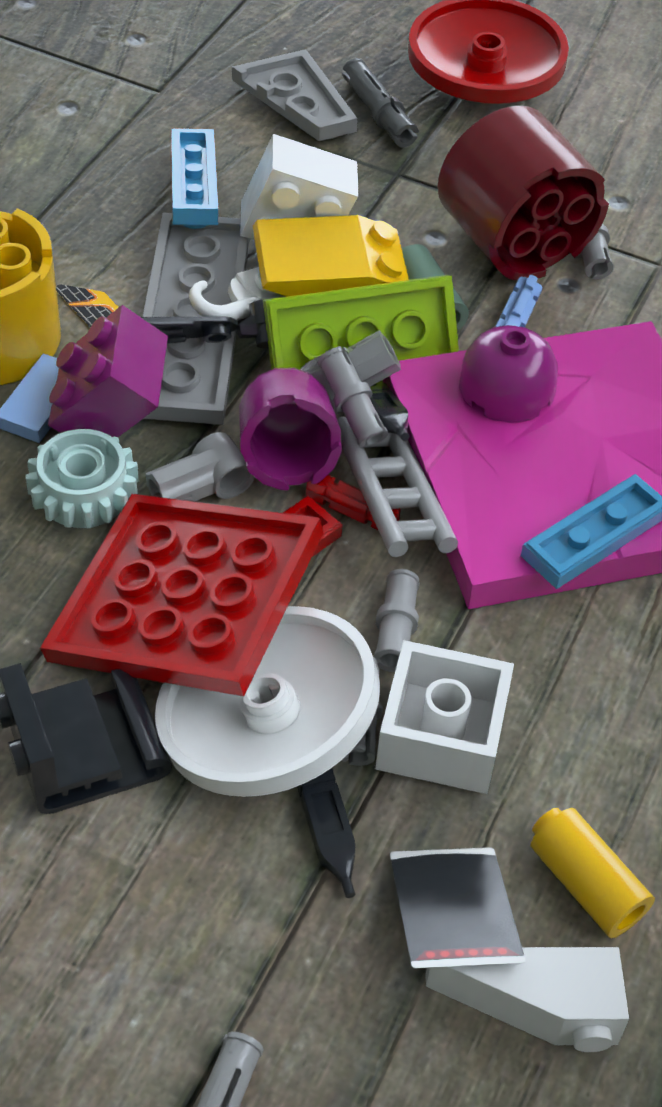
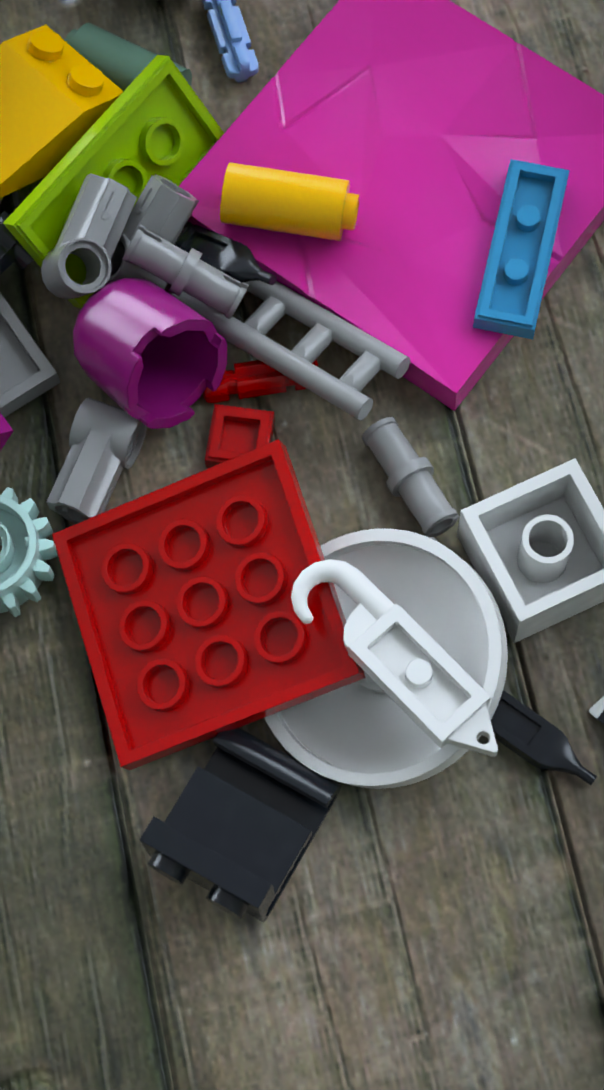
camera: 30 degrees left, 20 degrees up
magenta cylinder [459,325,558,423] -> none
none -> light grey piece [41,173,137,299]
none -> yellow brick [220,162,360,241]
none -> white plate [291,559,498,757]

